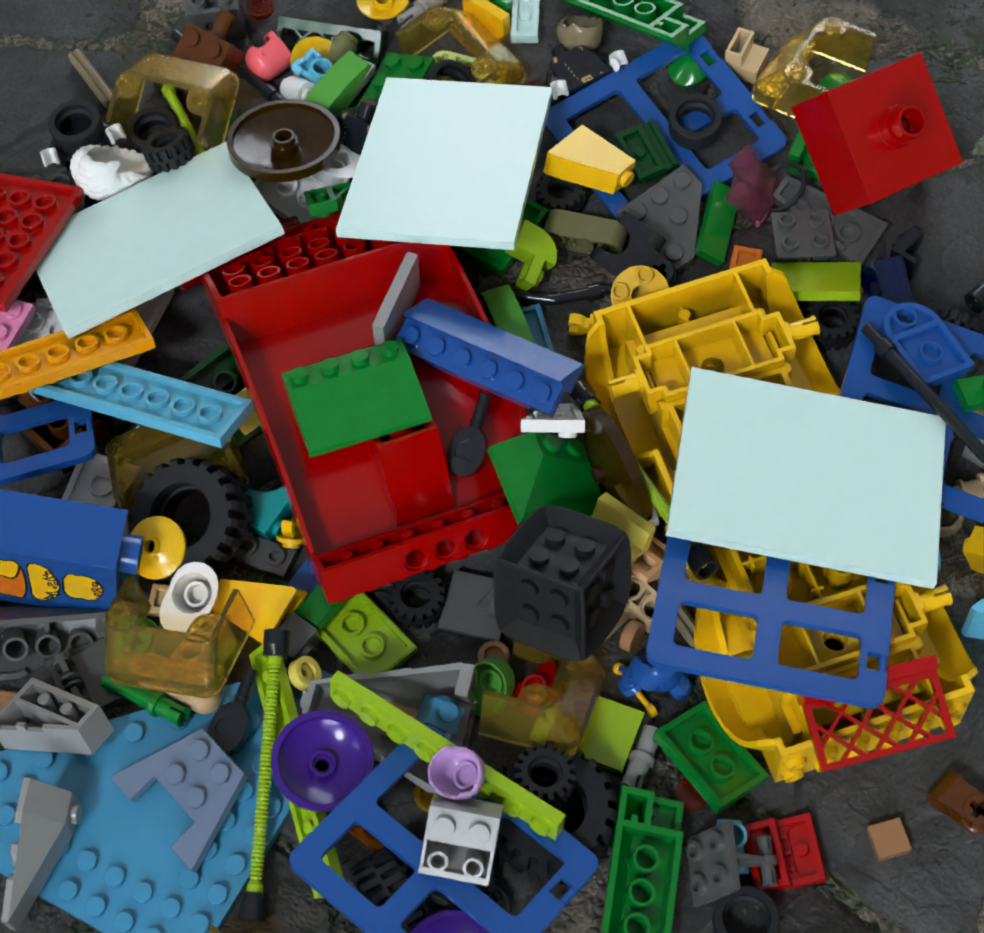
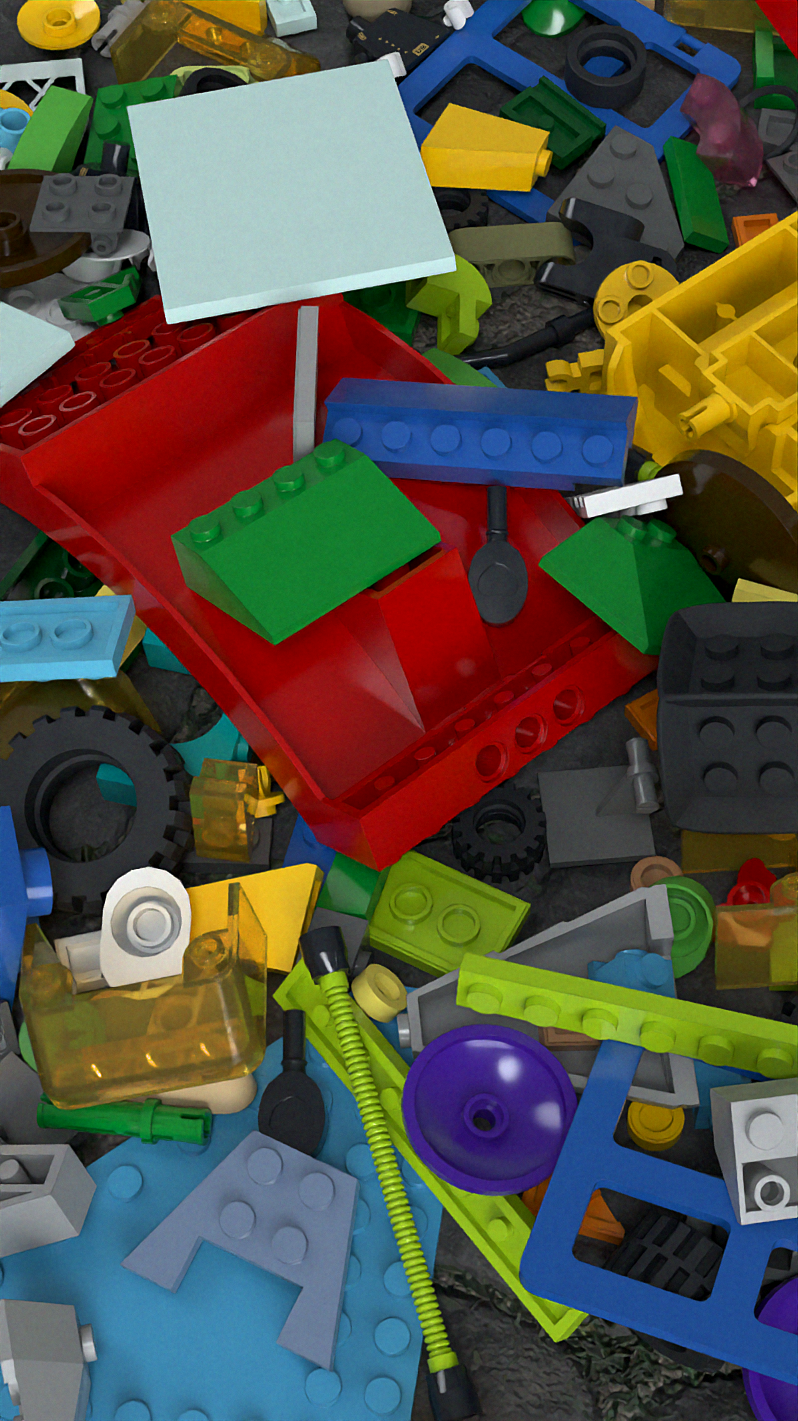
camera: 25 degrees left, 5 degrees down
yellow dish [131,516,187,580] -> none
olive cone [327,31,359,66] -> none
lavender hair [427,746,486,800] -> none
none -> dark grey hinge [30,173,135,256]
none -> clear yellow brick [189,758,260,863]

